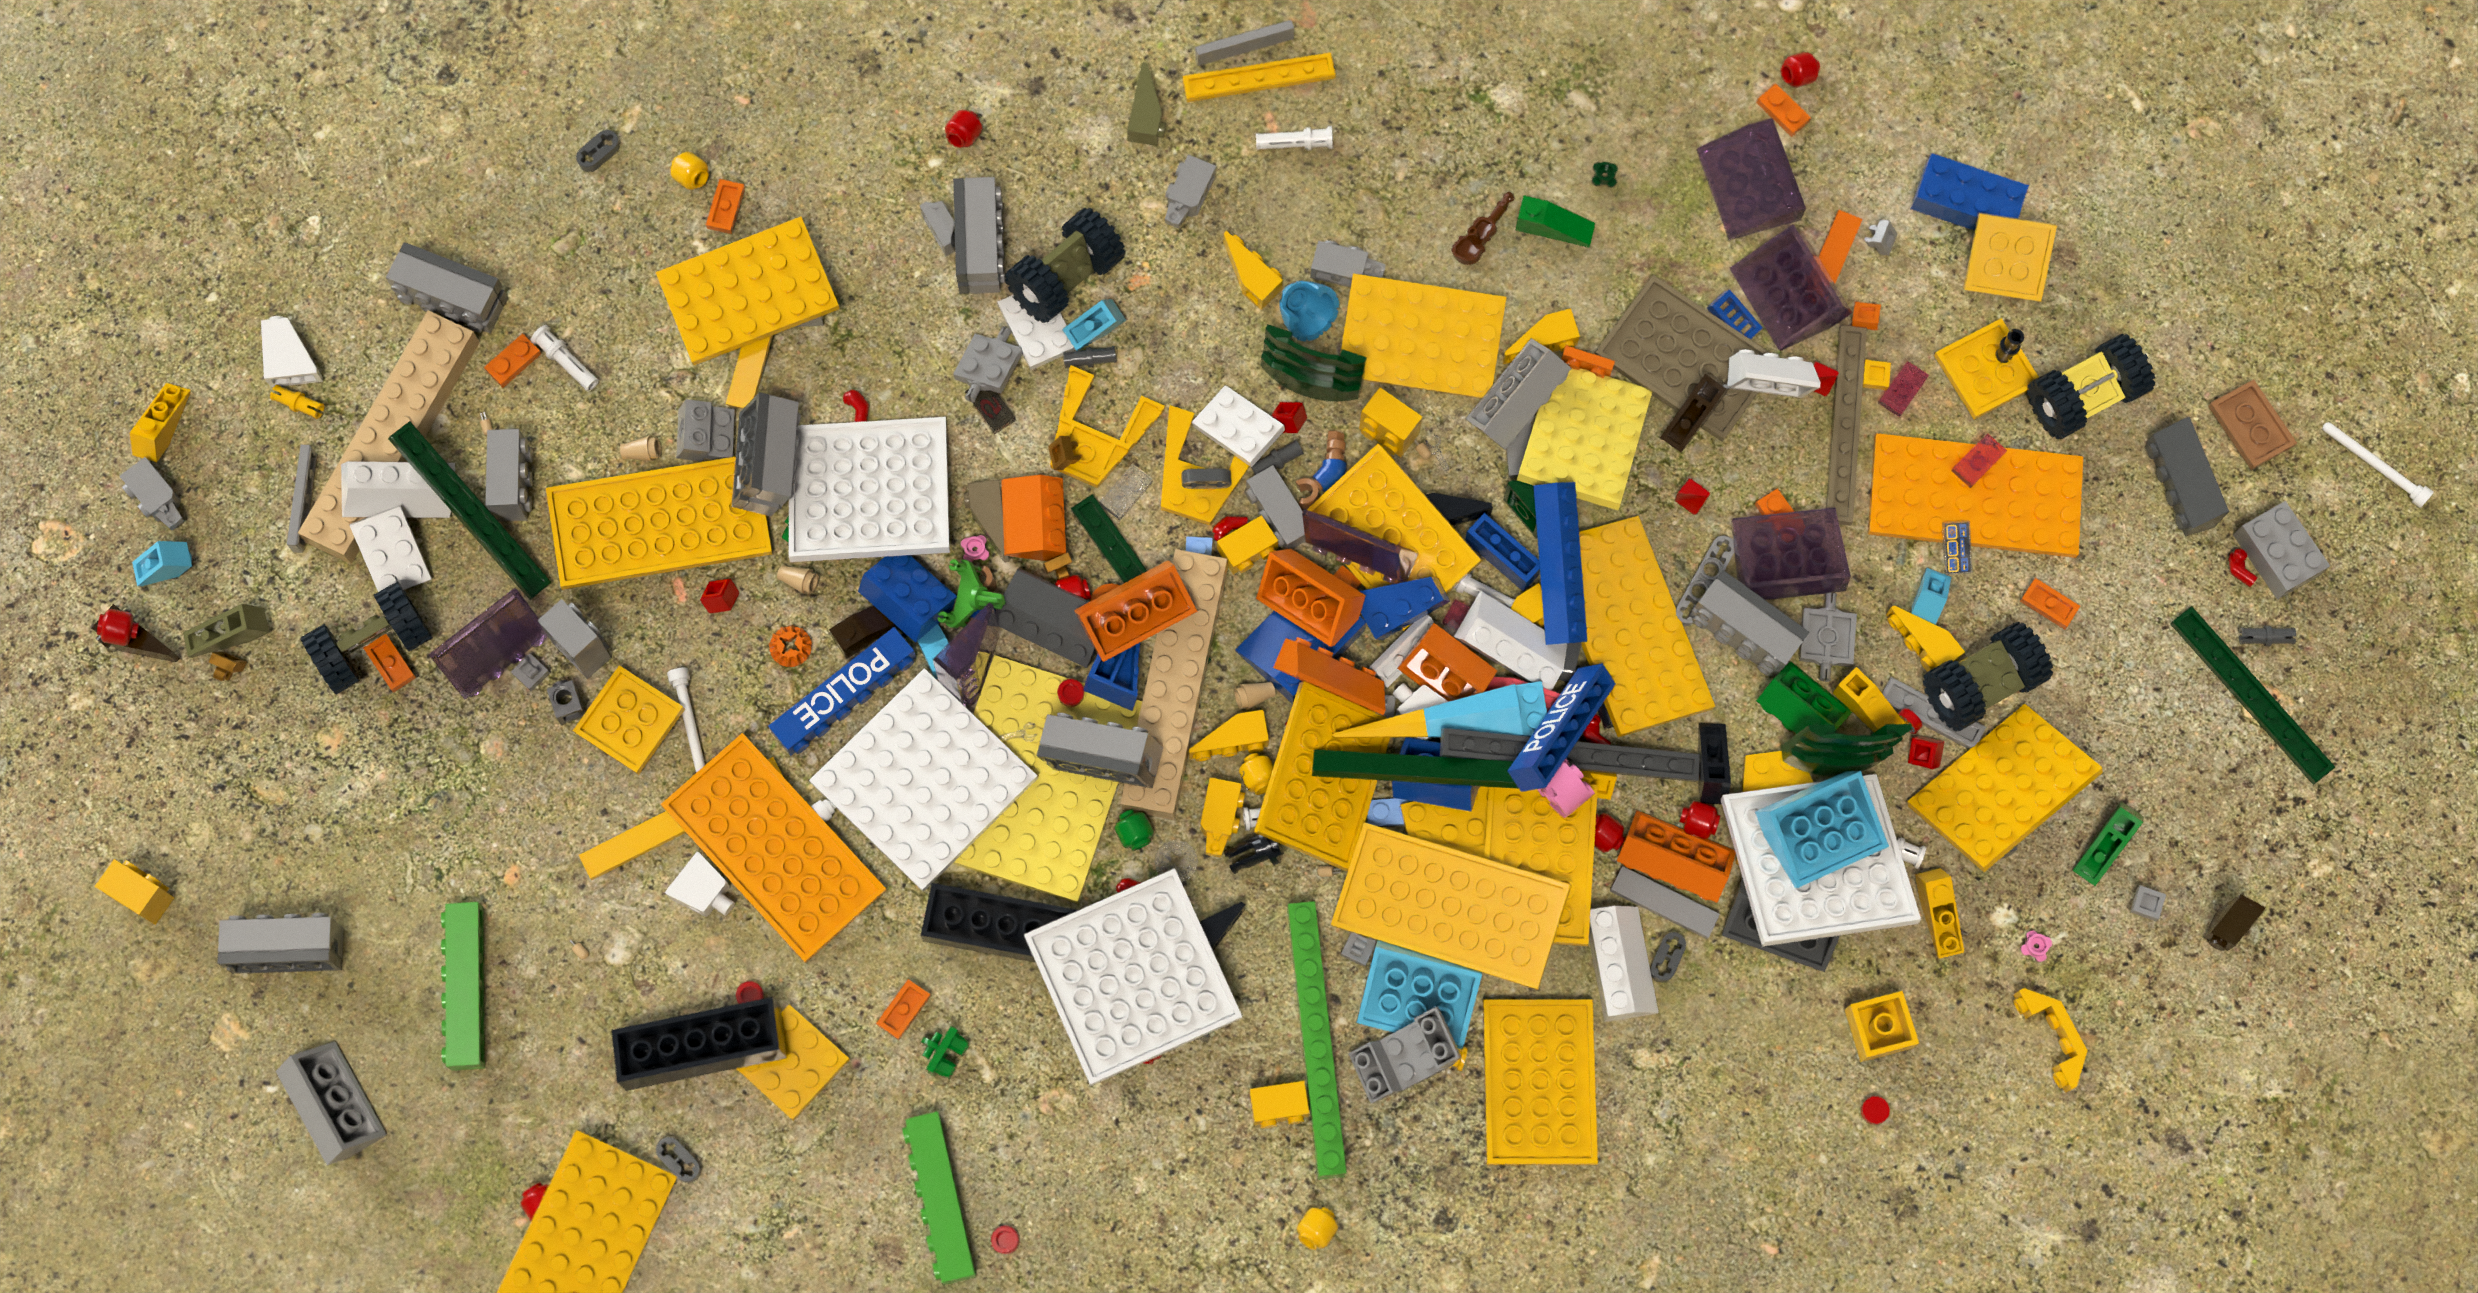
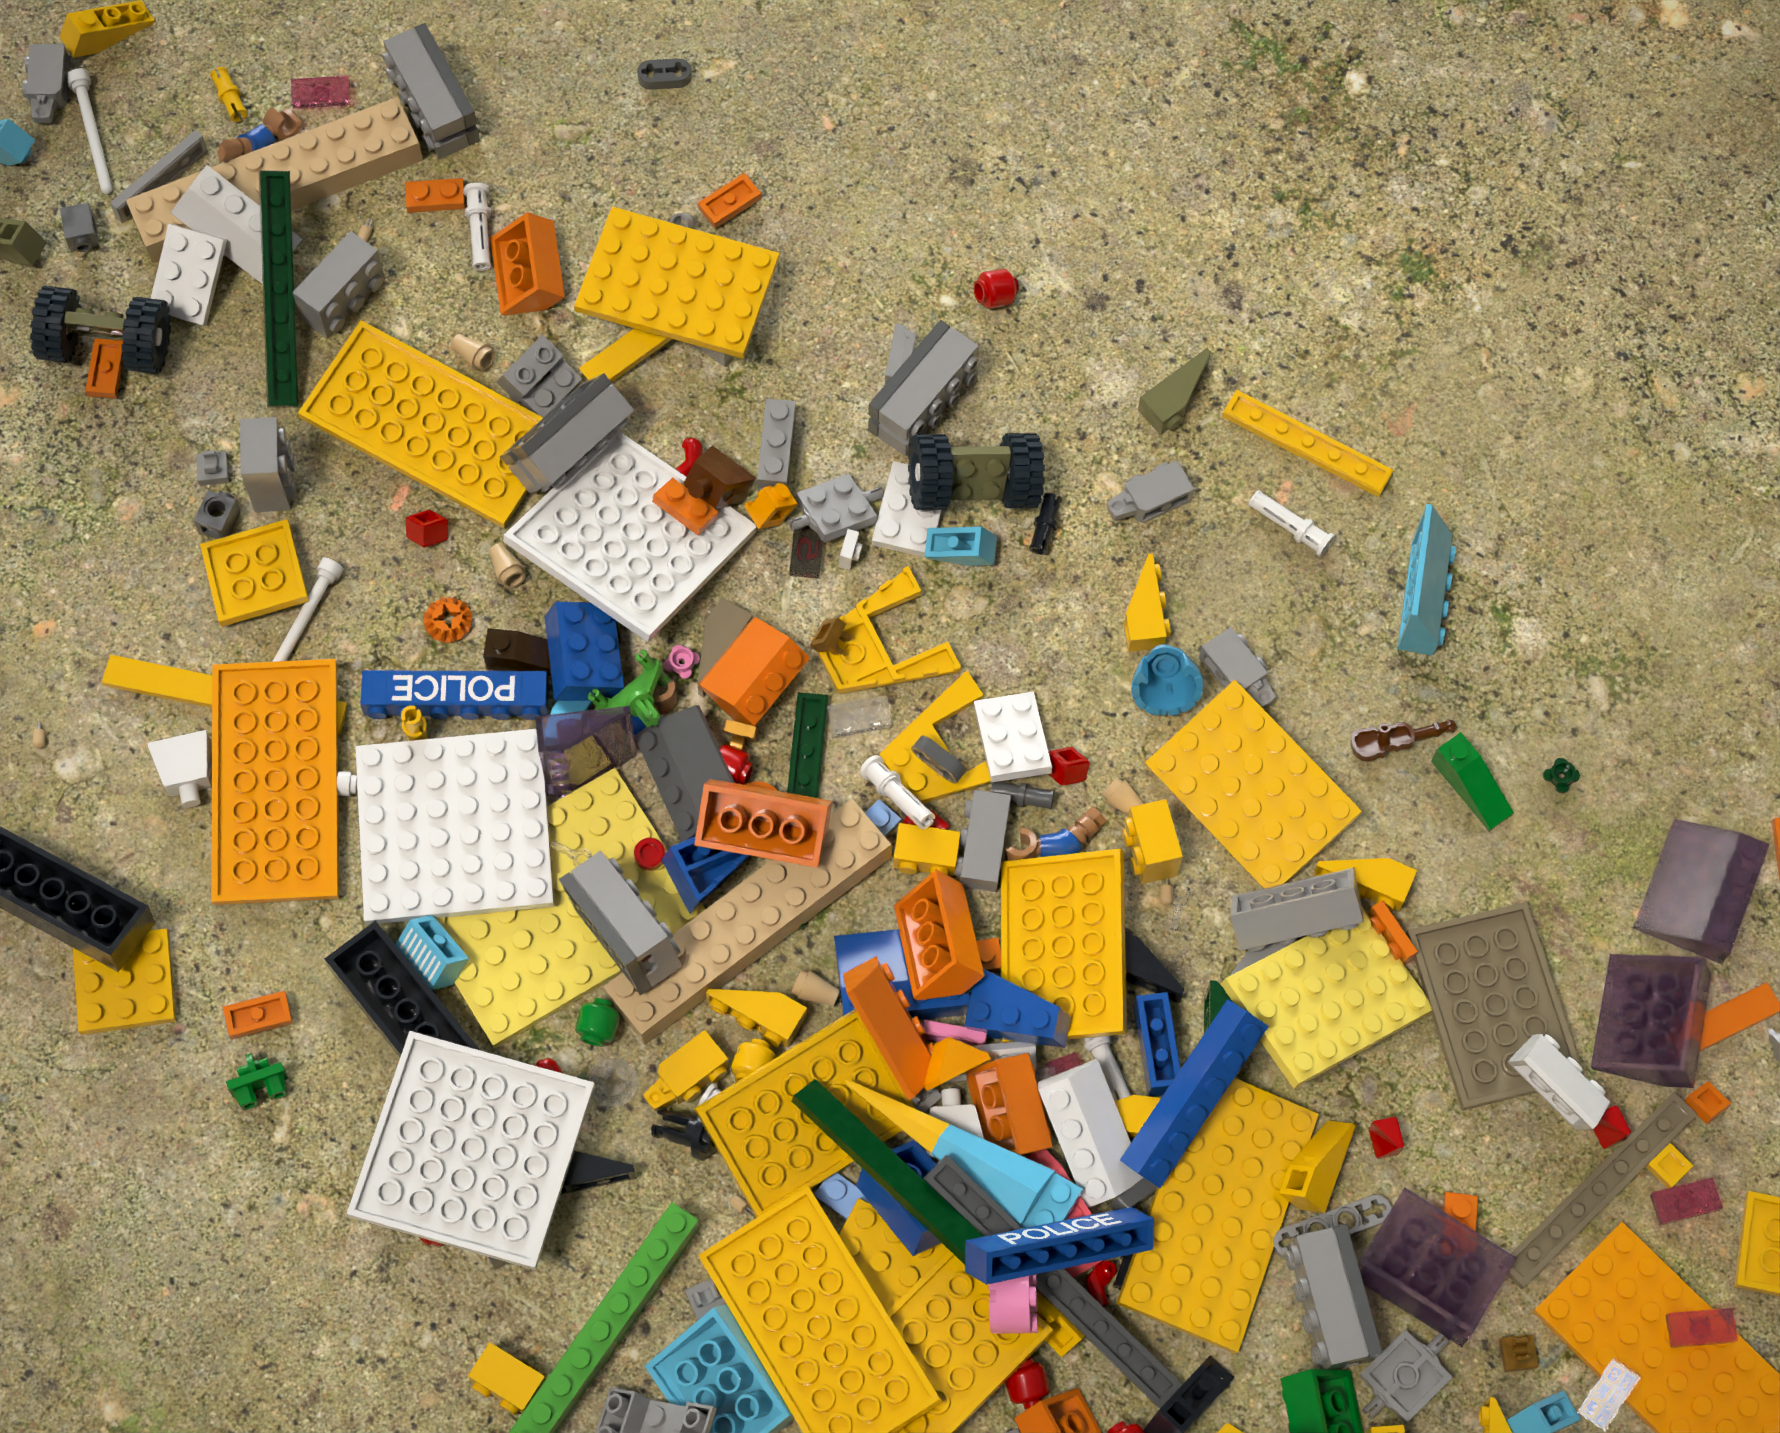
camera: 40 degrees right, 5 degrees down
white slope [261,316,323,388] -> none
slope [428,588,547,699] -> none
yellow head [670,152,709,190] -> none
red tile [736,981,764,1004] -> none
bright green brick [902,1111,976,1285] -> none
tile [991,1226,1020,1255] -> none
dark grey pin [1063,346,1116,368] -> none
light grey tile [1195,20,1294,66] -> none
dark green slope [1261,324,1367,402] -> none
slope [1302,509,1419,584] -> none
dark brown slope [1660,372,1731,453] -> none
blue slope [1707,289,1763,339] -> none
none -> flat silver brick [60,203,100,252]
none -> white piece [66,68,112,194]
none -> medium nougat piece [217,107,302,162]
none -> clear pink plate [291,75,350,109]
none -> medium azure brick [395,915,469,990]
none -> yellow pin [401,706,428,741]
none -> orange slope [490,212,565,316]
none -> orange plate [652,478,719,536]
none -> light grey hinge [670,213,696,229]
none -> reddish brown torso [684,446,756,508]
none -> light orange brick [744,483,797,529]
none -> light grey brick [757,399,796,492]
none -> white plate [838,529,863,570]
none -> white pin [860,755,935,830]
none -> bright pink tile [922,1020,987,1046]
none -> light orange slope [924,1037,991,1091]
none -> black pin [1029,493,1062,555]
none -> tan cone [1101,776,1144,815]
none -> yellow slope [1279,1120,1356,1213]
none -> medium azure slope [1397,504,1456,655]
none -> pearl gold tile [1499,1334,1539,1373]

